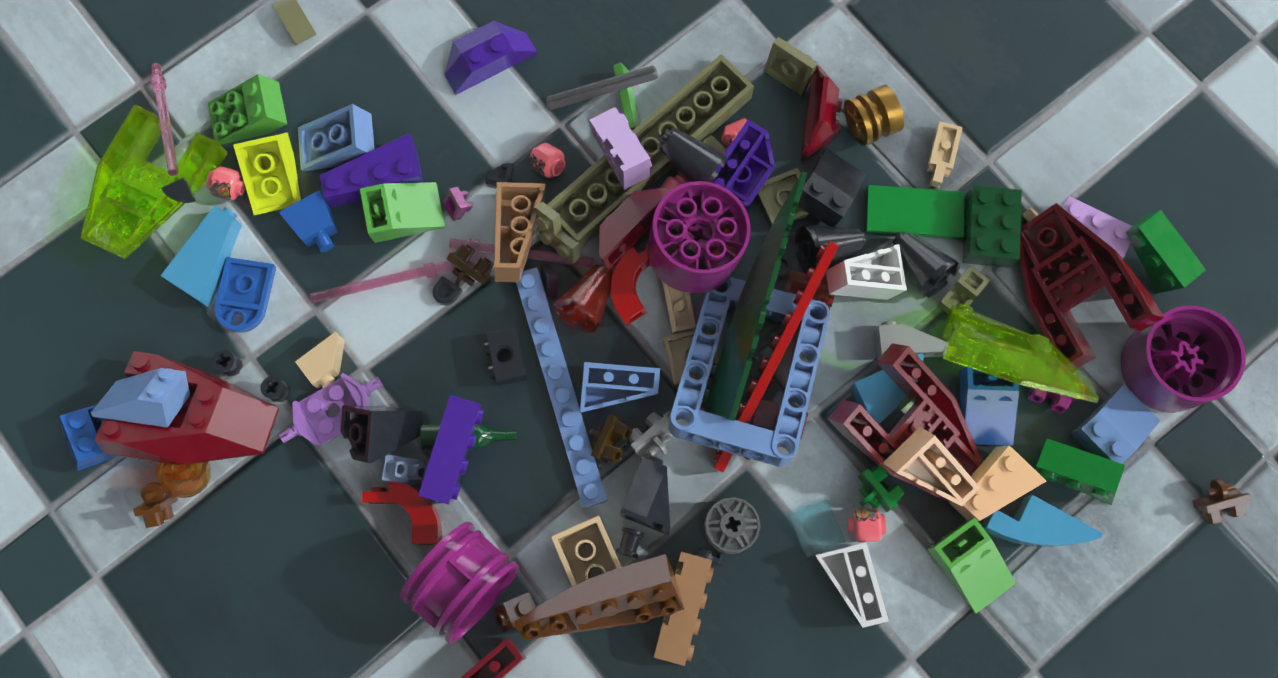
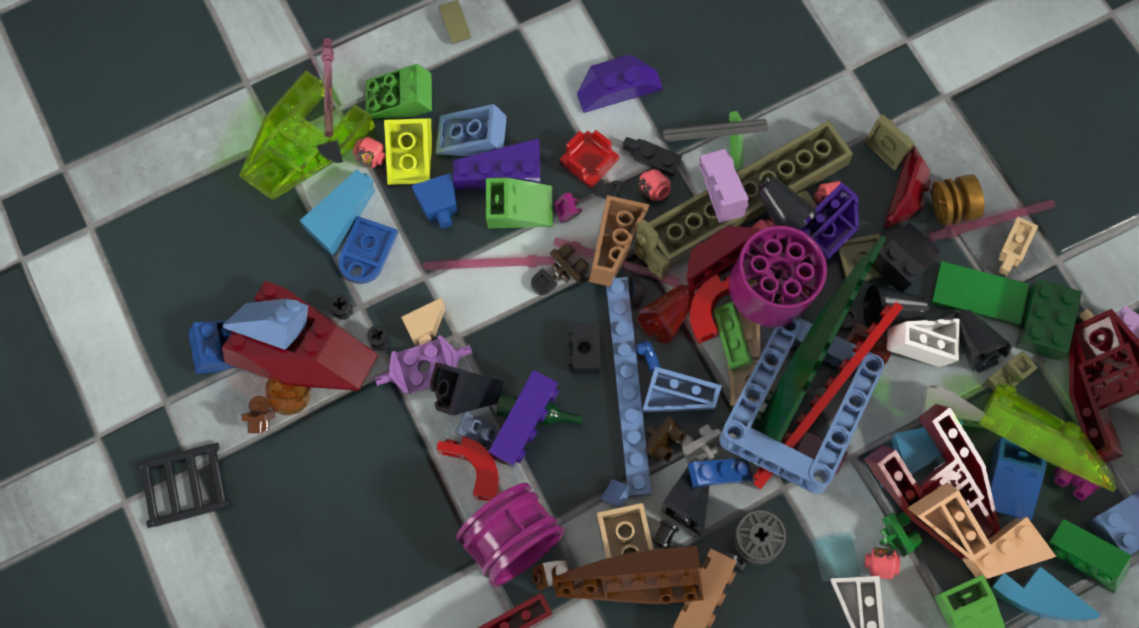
camera: 15 degrees right, 5 degrees down
none -> black bar [136,442,231,528]
none -> red panel [559,130,620,189]
none -> medium blue tile [600,479,632,508]
none -> black hinge [622,137,682,177]
none -> blue arm [636,341,661,372]
none -> blue plate [688,458,753,487]
none -> bright green tile [713,301,753,371]
none -> clear pink bar [929,199,1055,241]

